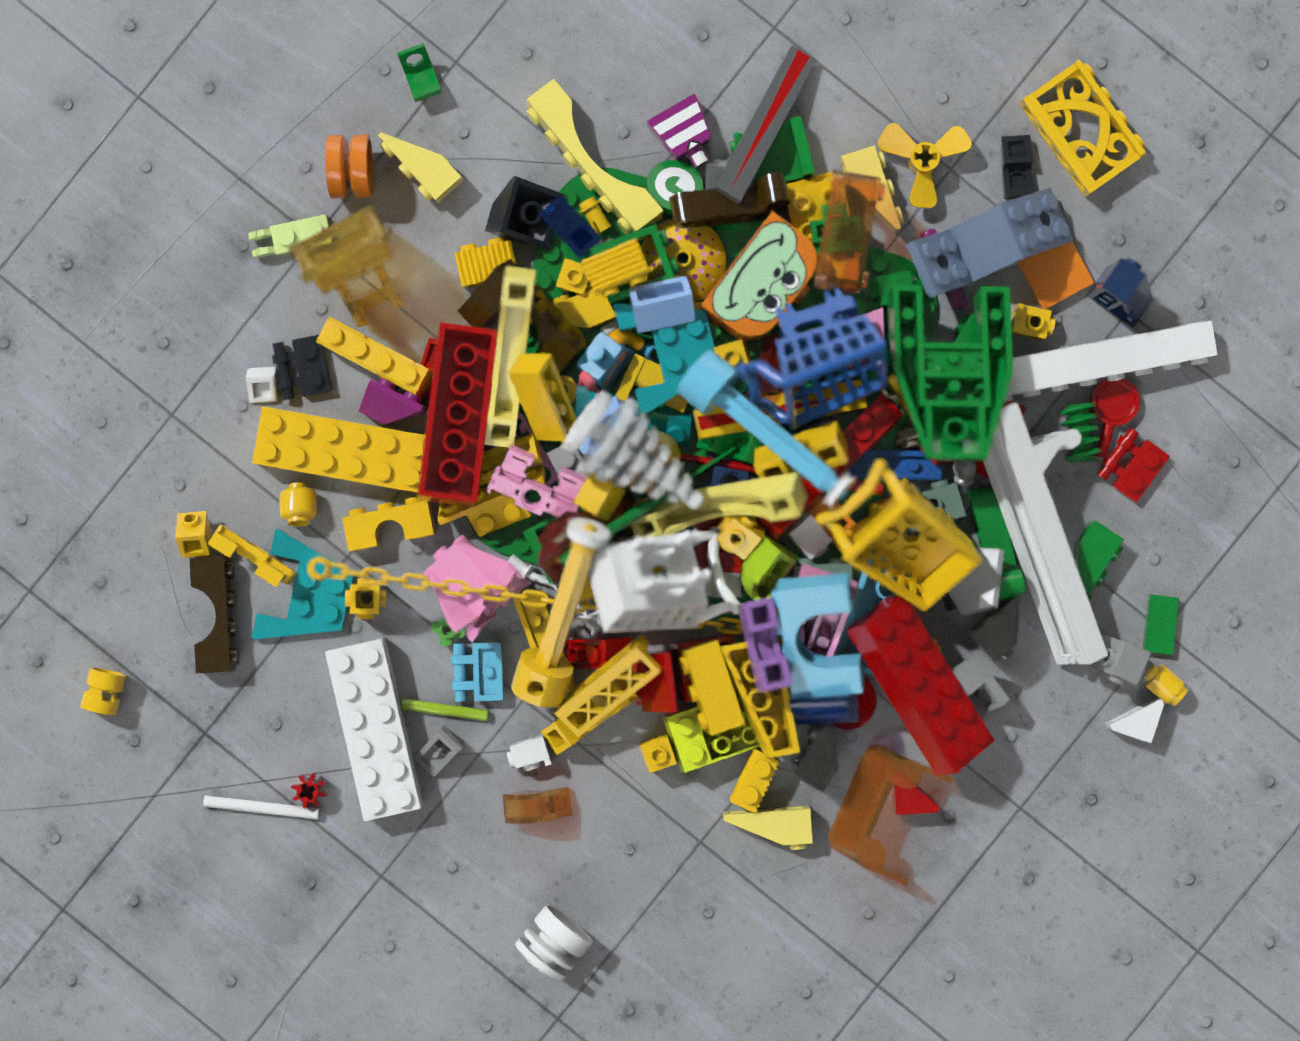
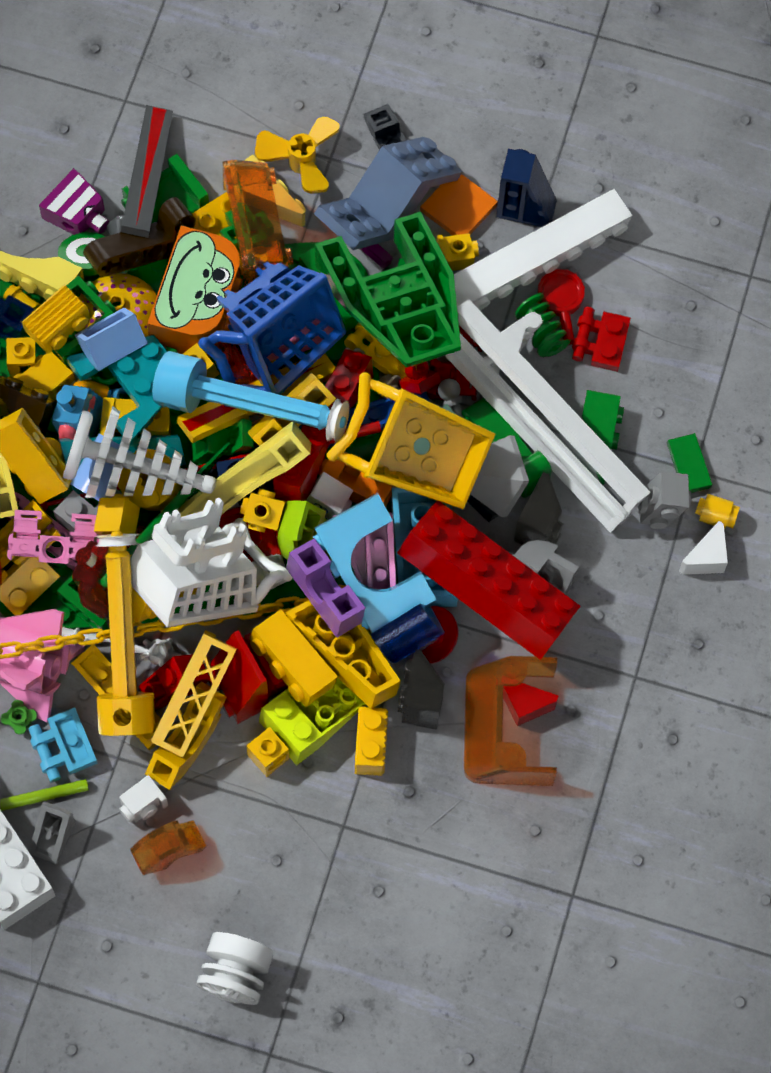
camera: 25 degrees left, 20 degrees down
light yellow slope [723,805,813,850] -> none
yellow fence [1019,59,1146,197] -> none

